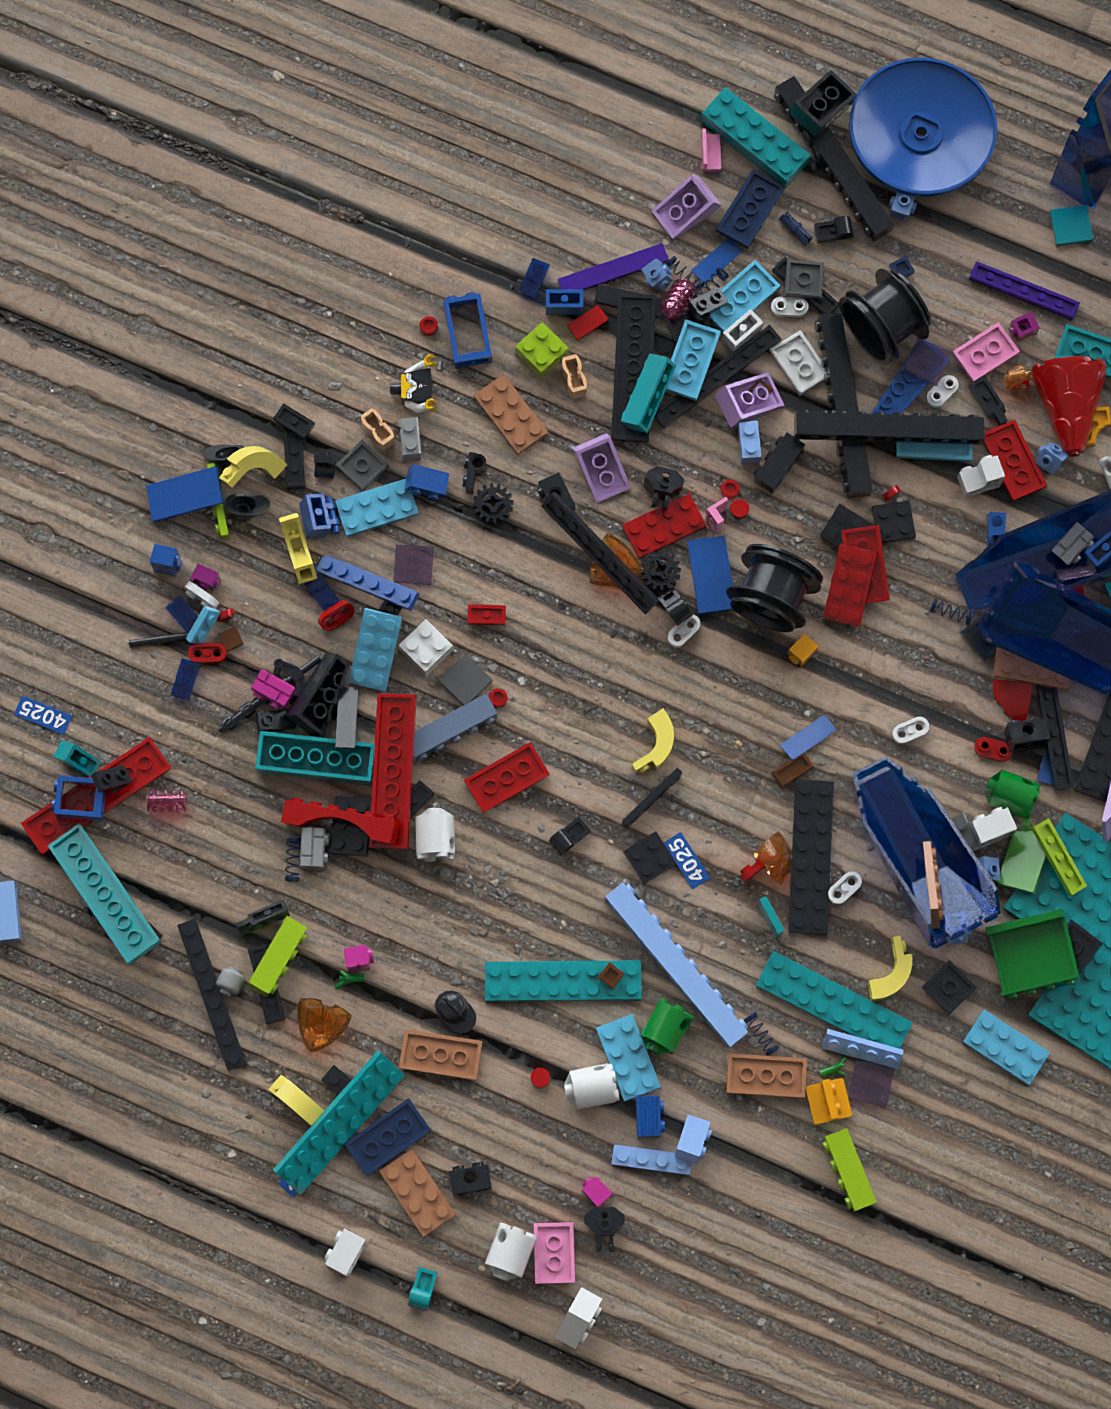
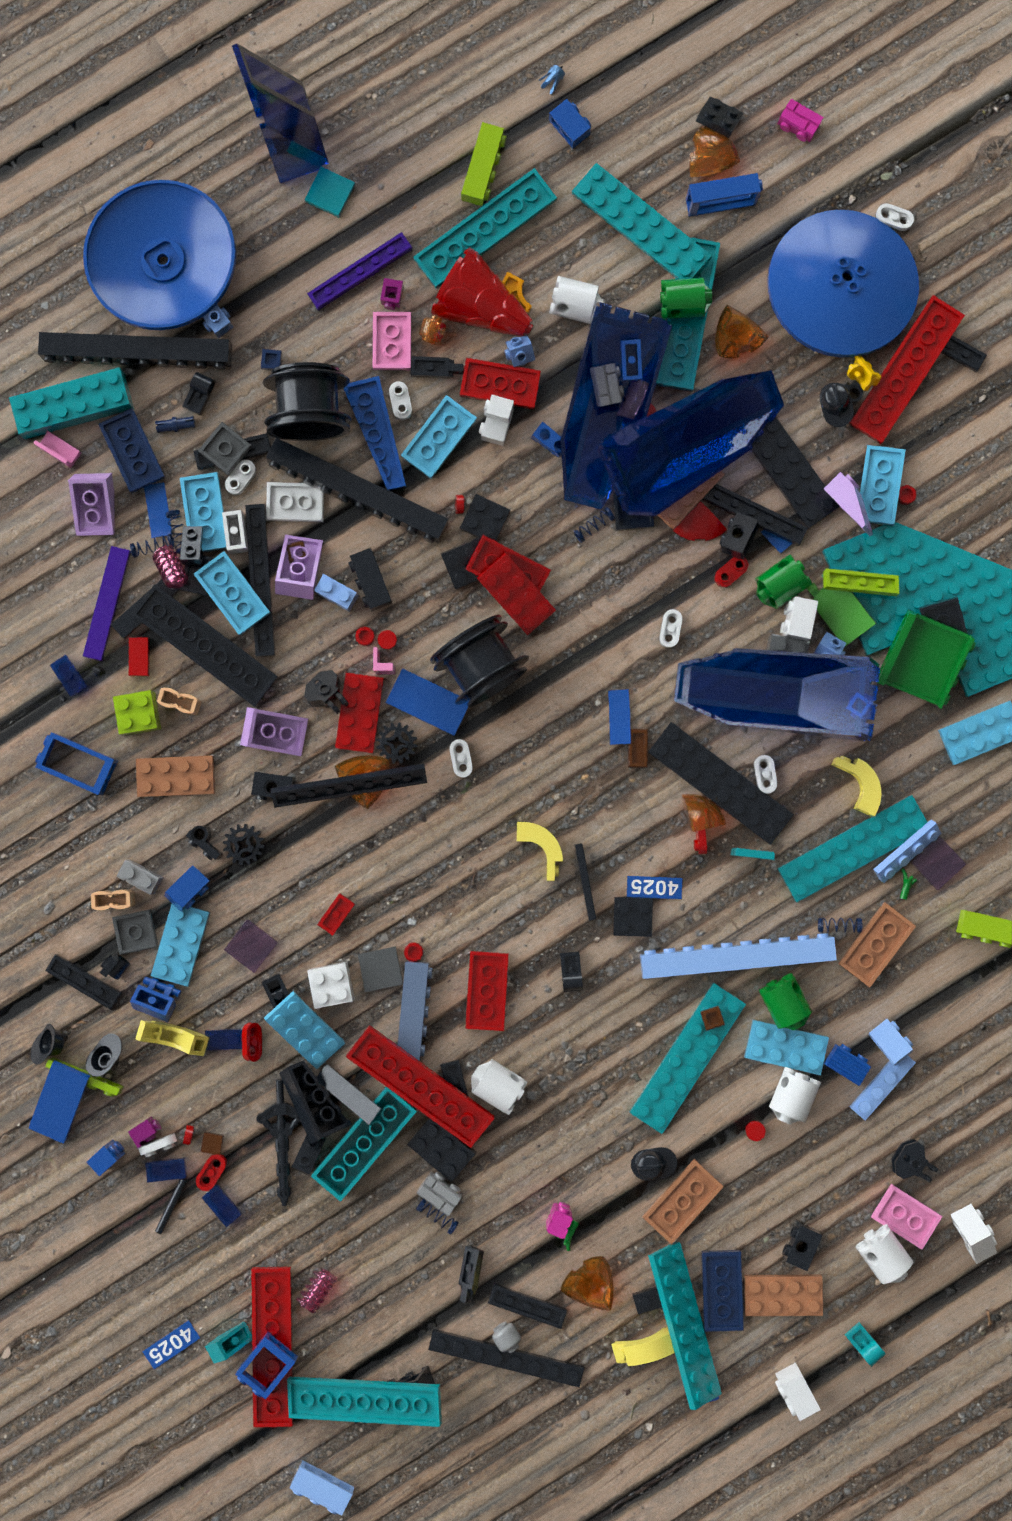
camera: 50 degrees left, 10 degrees up
black plate [91,765,132,793] -> none
medium azure plate [186,606,220,644] -> none
light yellow arch [219,446,287,488] -> none
lime brick [247,916,308,997] -> none
dark pink brick [251,669,297,710] -> none
black plate [273,403,315,440] -> none
red arch [281,797,400,845] -> none
plate [315,554,420,611] -> none
torso [390,354,438,413] -> none
red tile [419,316,438,336] -> none
blue brick [546,289,583,315] -> none
dark pink brick [582,1176,613,1207] -> none
teal brick [621,354,676,433] -> none
medium blue brick [641,259,674,291] -> none
black plate [658,587,693,626] -> none
light orange brick [788,633,818,667] -> none
black brick [789,70,857,138] -> none
black brick [794,410,985,445] -> none
light orange bracket [805,1078,852,1125] -> none
clear purple tile [903,337,952,386] -> none
black plate [921,960,977,1015] -> none
plate [923,841,943,929] -> none

